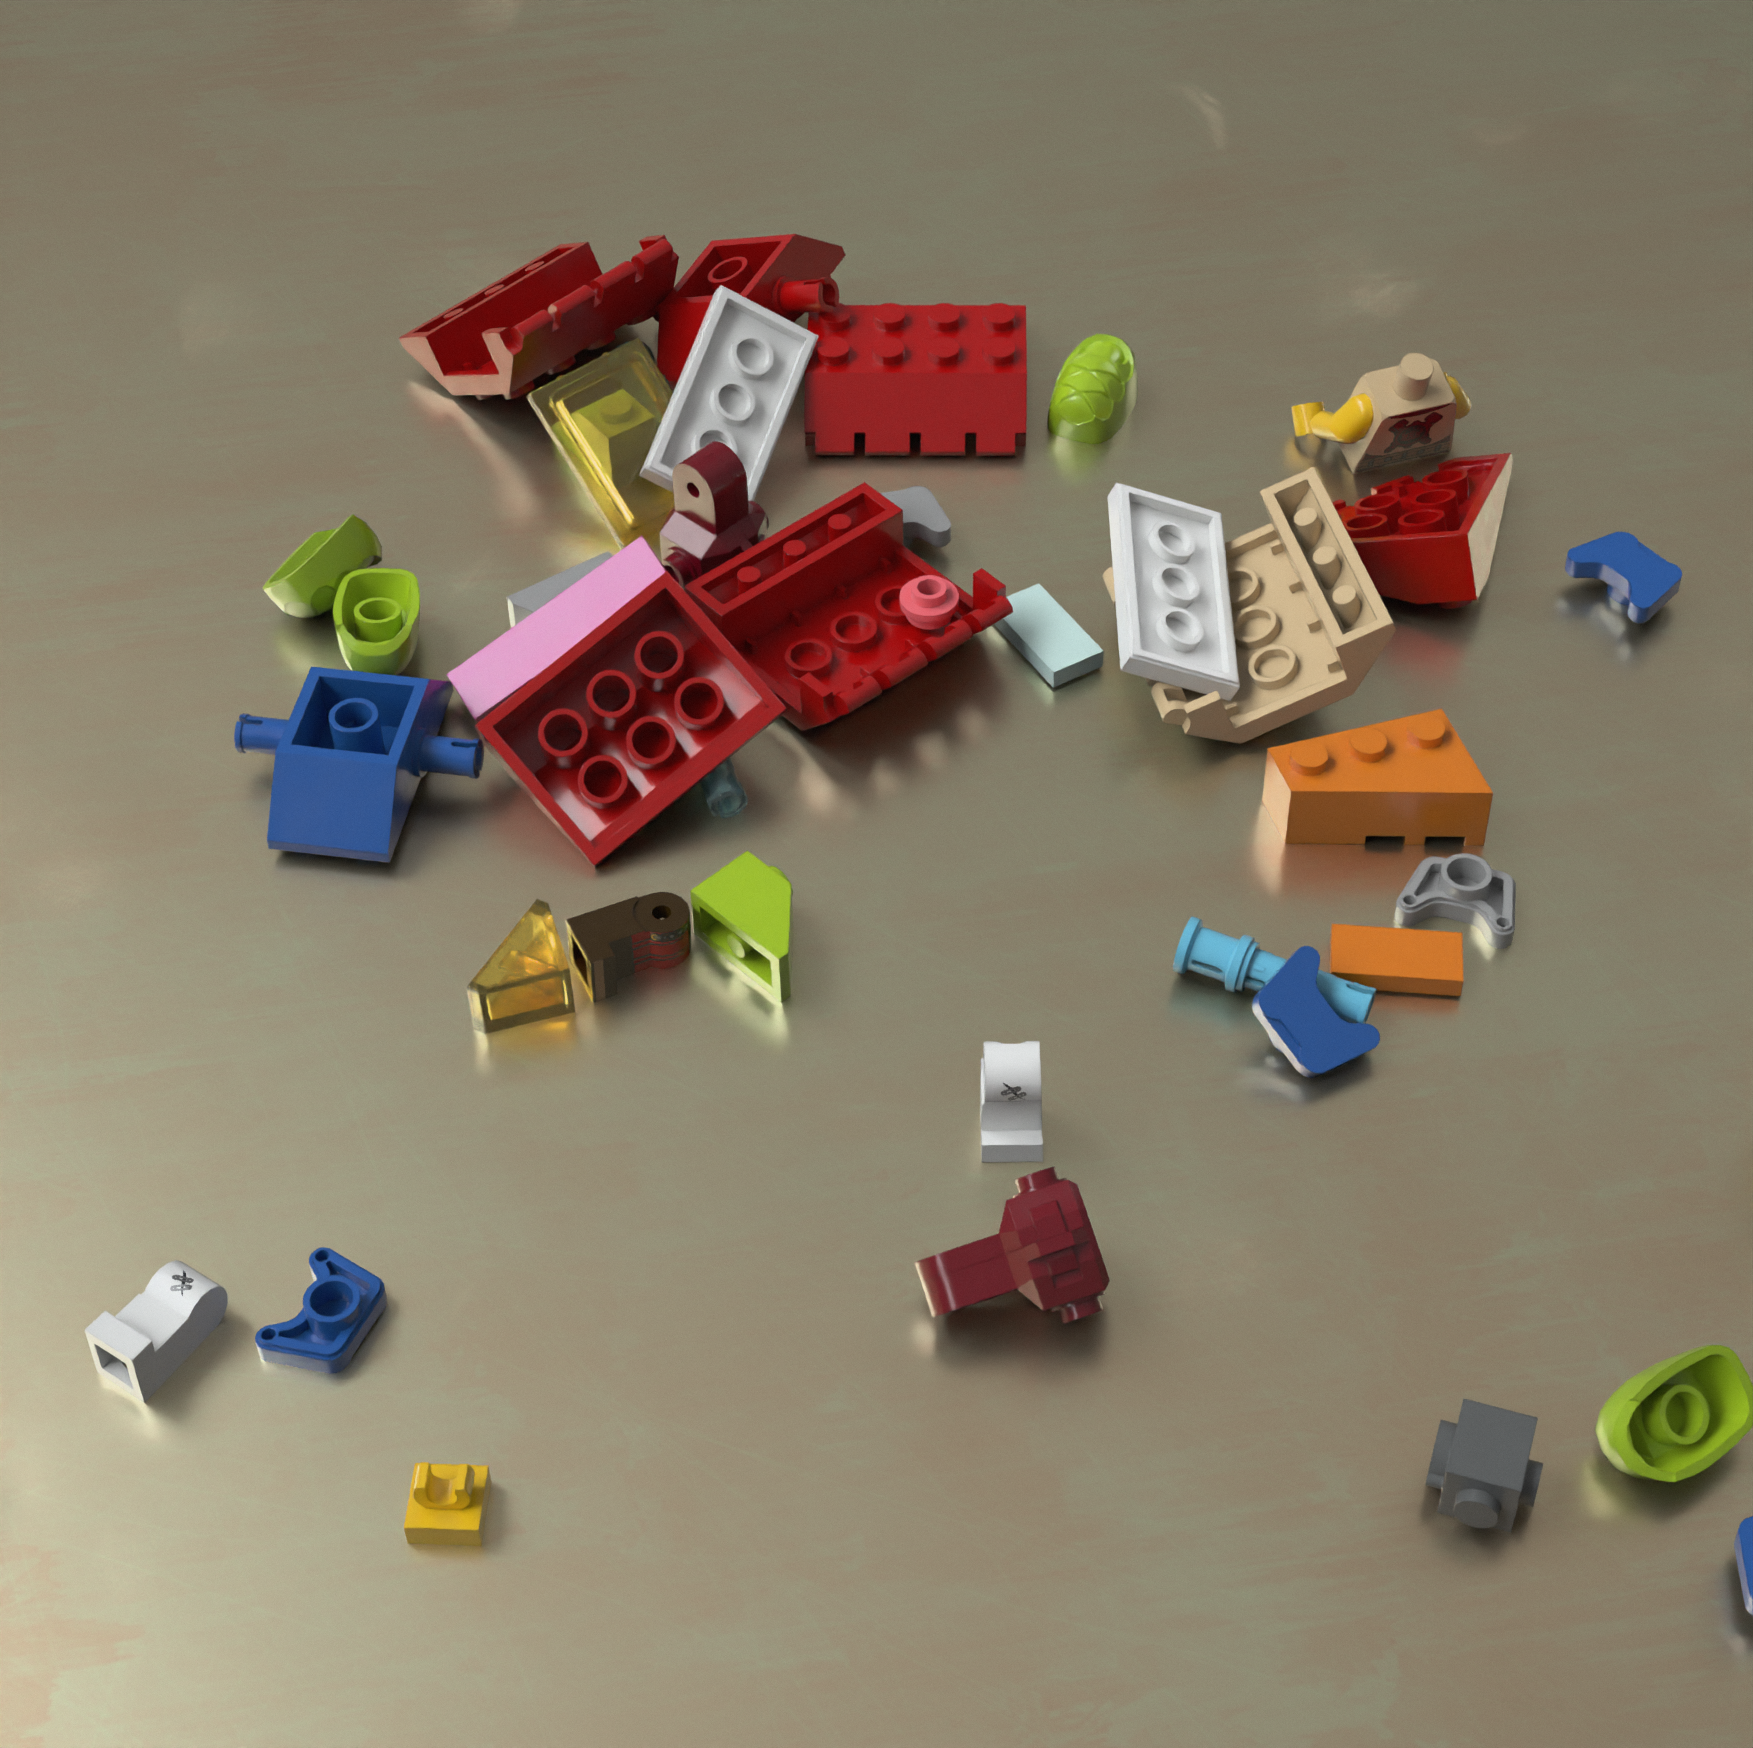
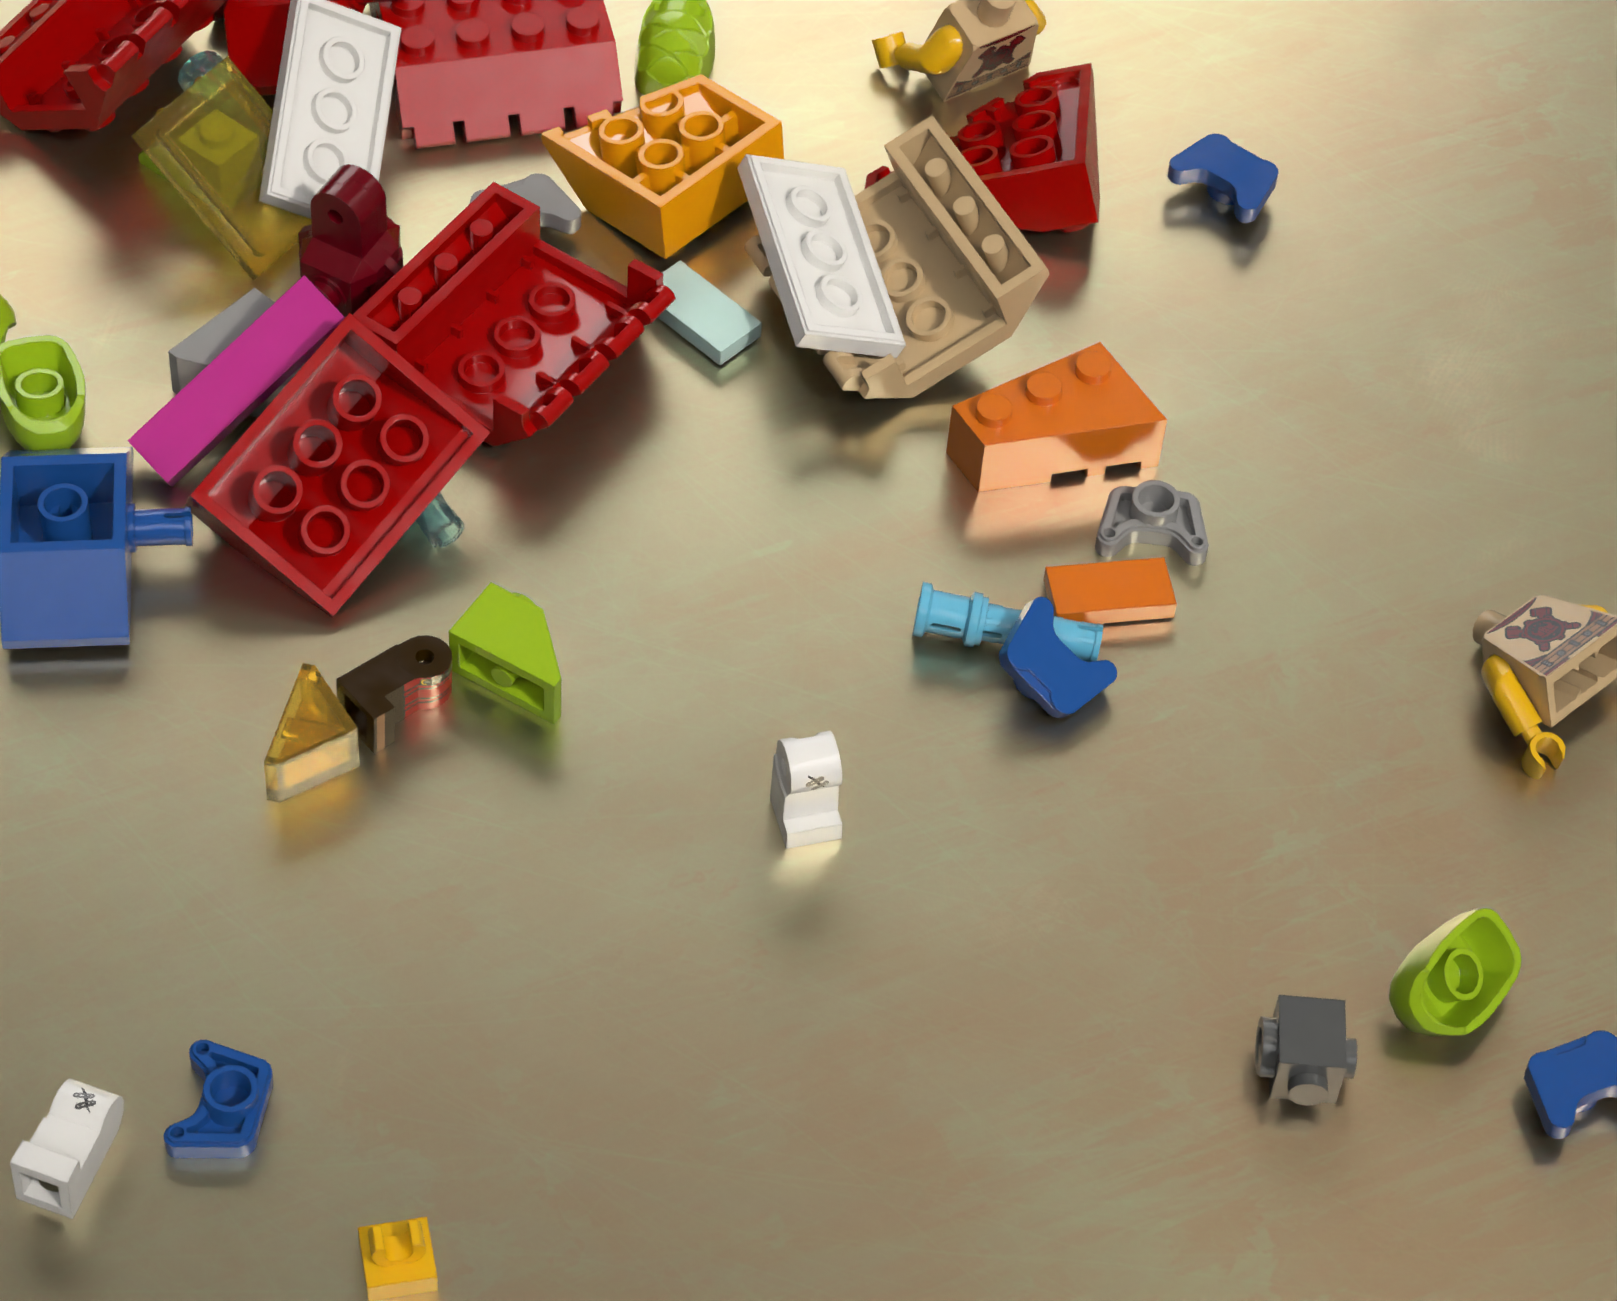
camera: 20 degrees left, 5 degrees up
coral plate [899,575,959,630] -> none
dark red piece [914,1166,1110,1324] -> none
none -> light orange wedge [541,74,784,259]

